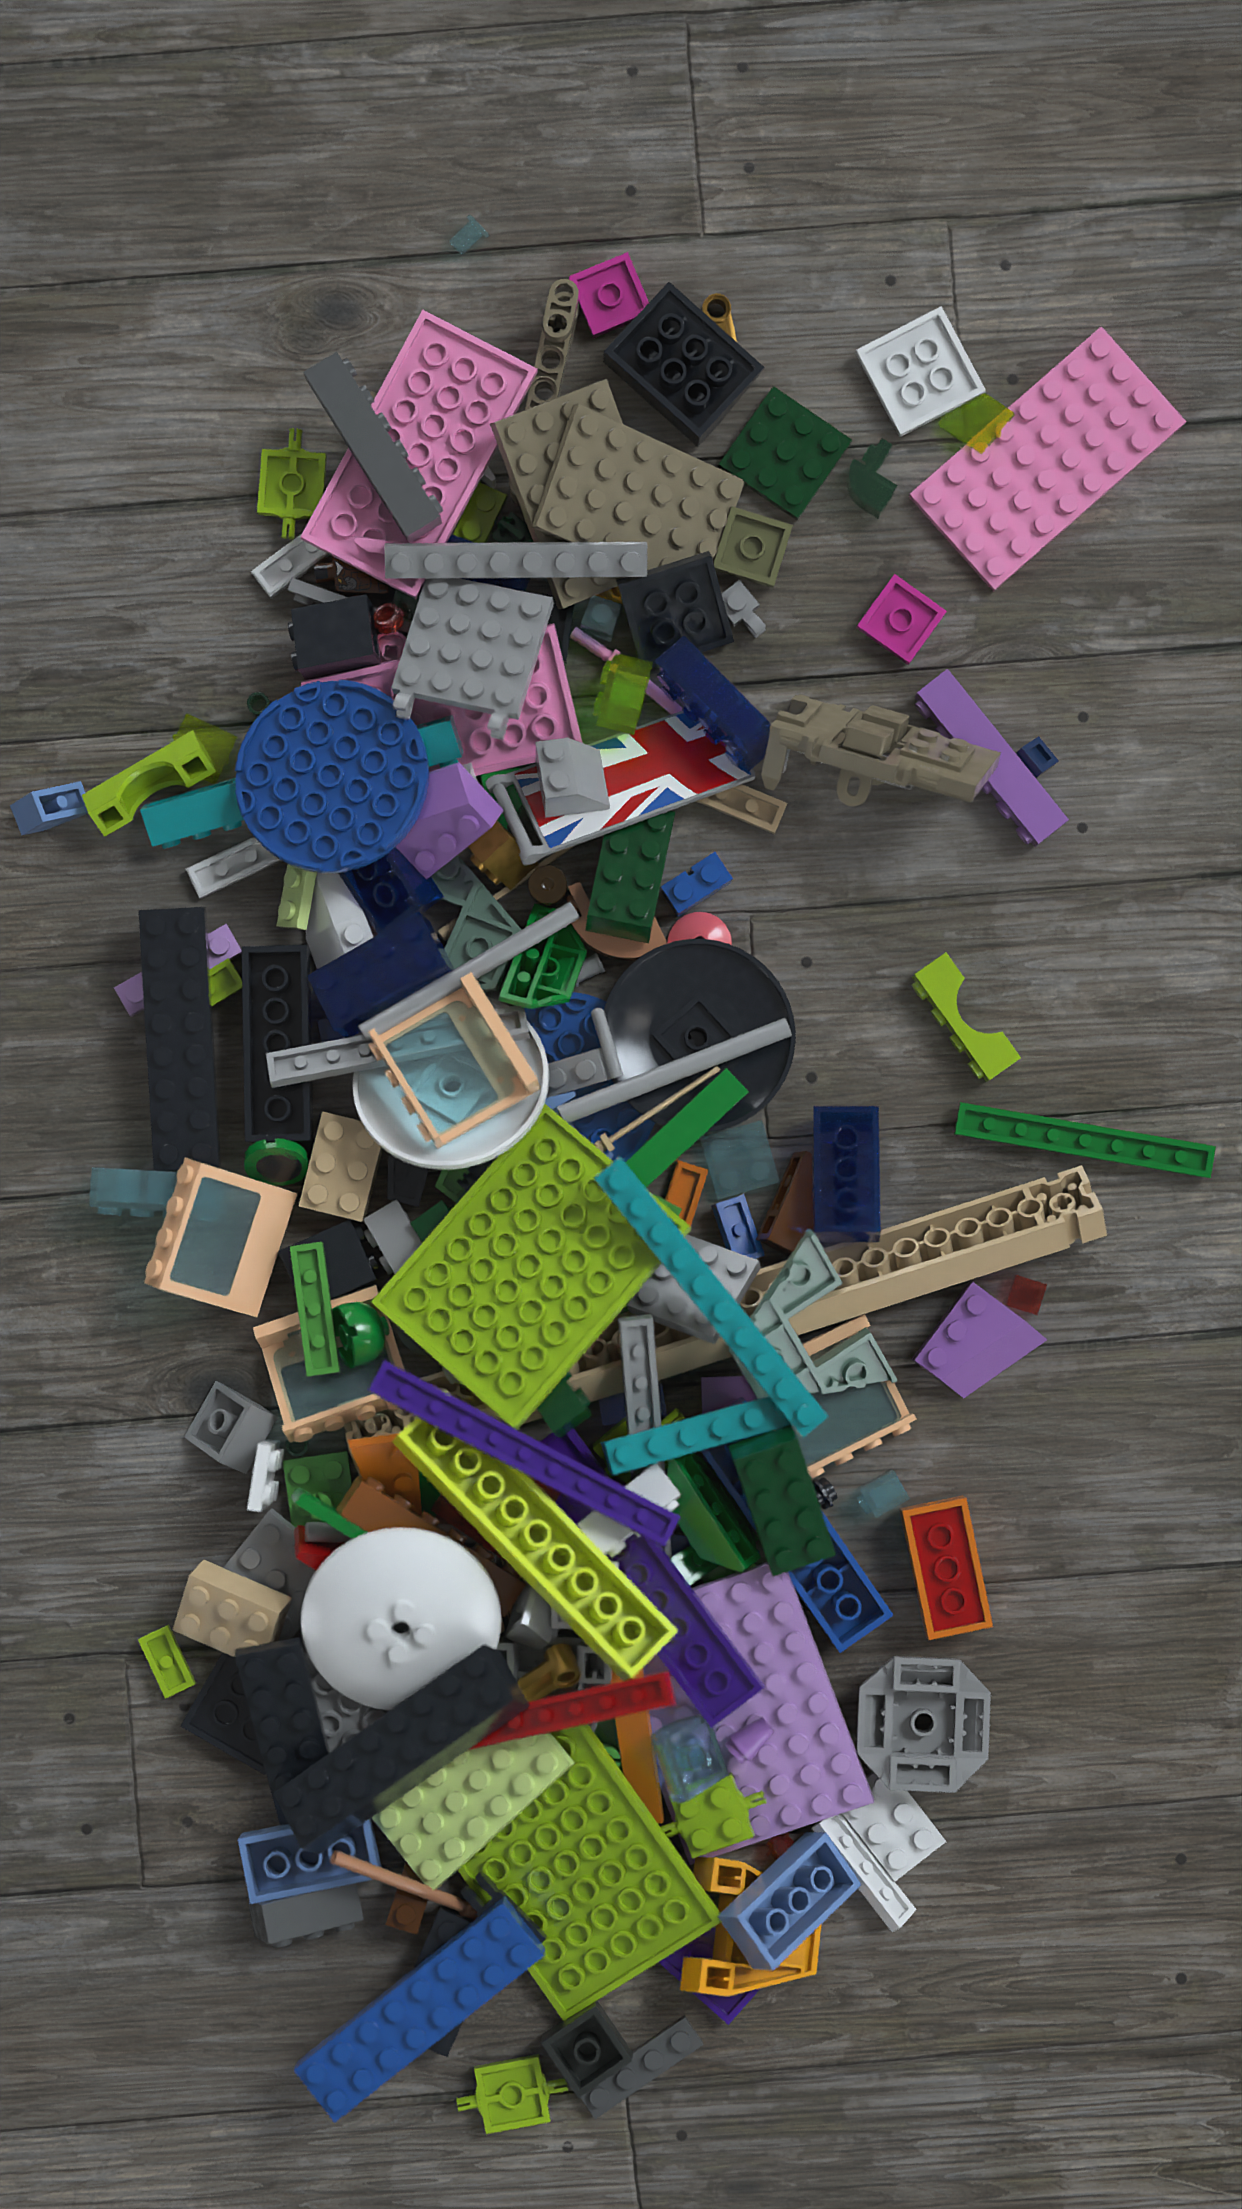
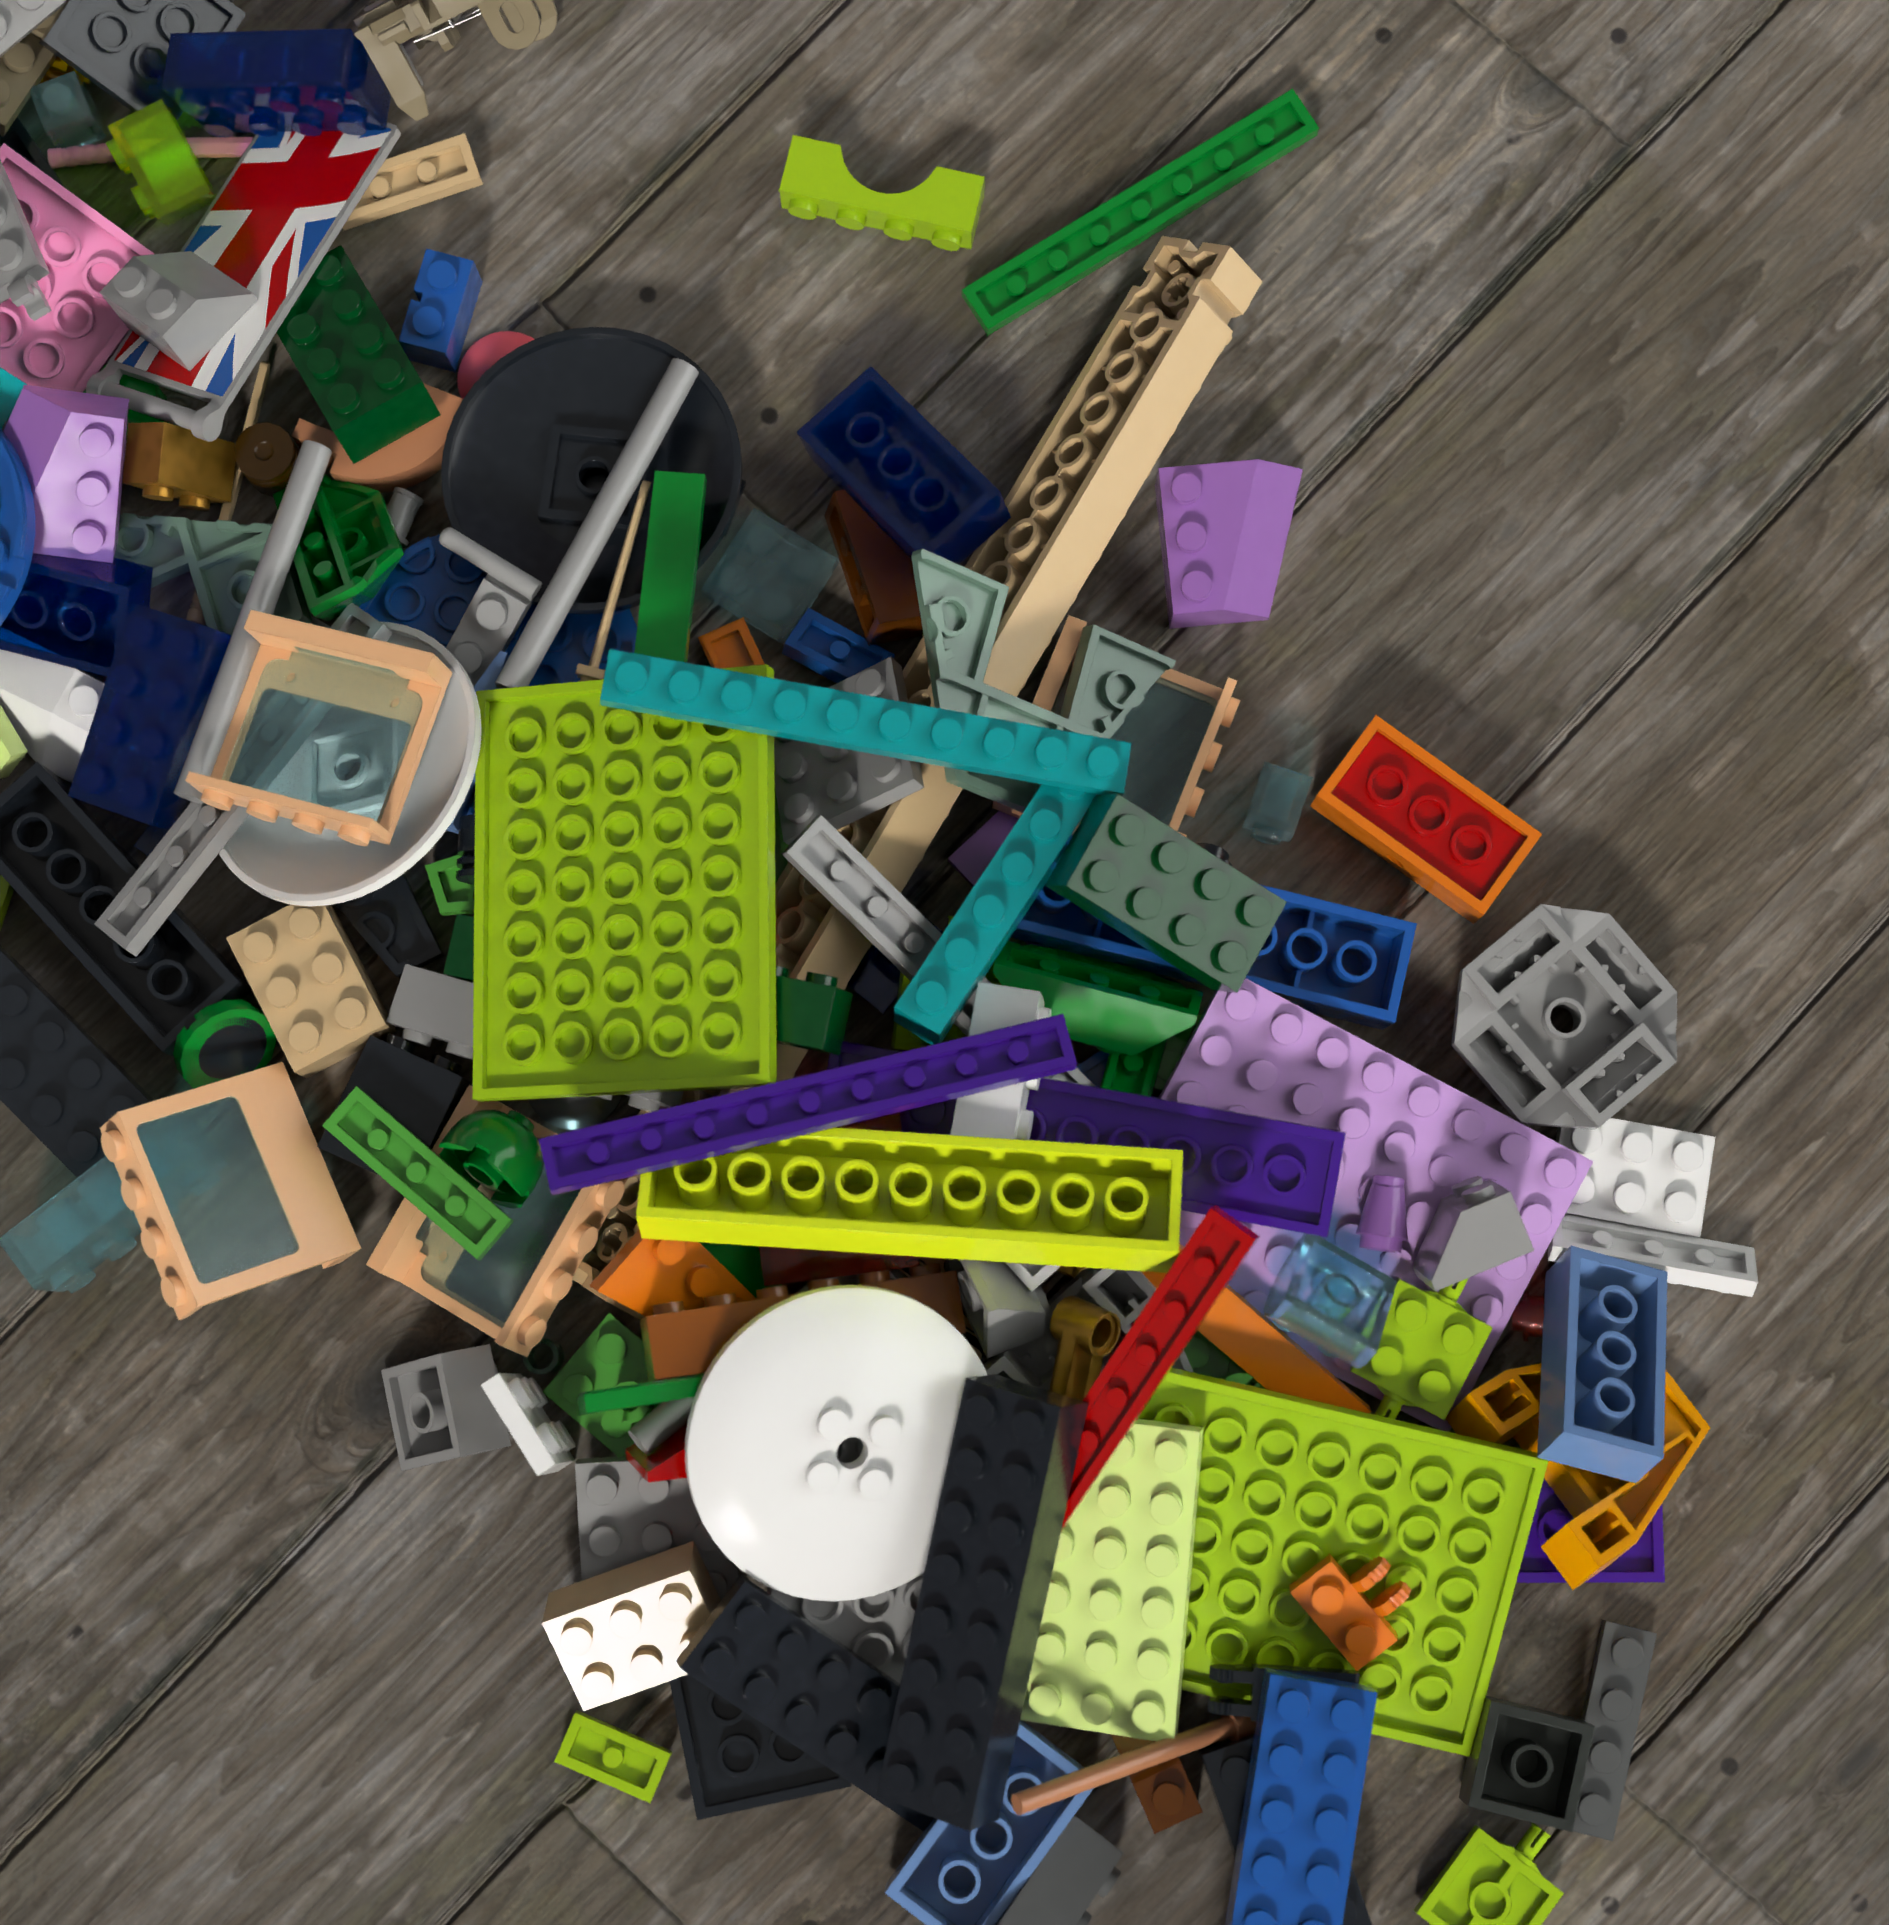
camera: 35 degrees left, 5 degrees down
clear red plate [1005,1275,1047,1316] -> none
none -> orange hinge [1289,1554,1412,1671]
none -> light grey slope [1412,1176,1534,1291]

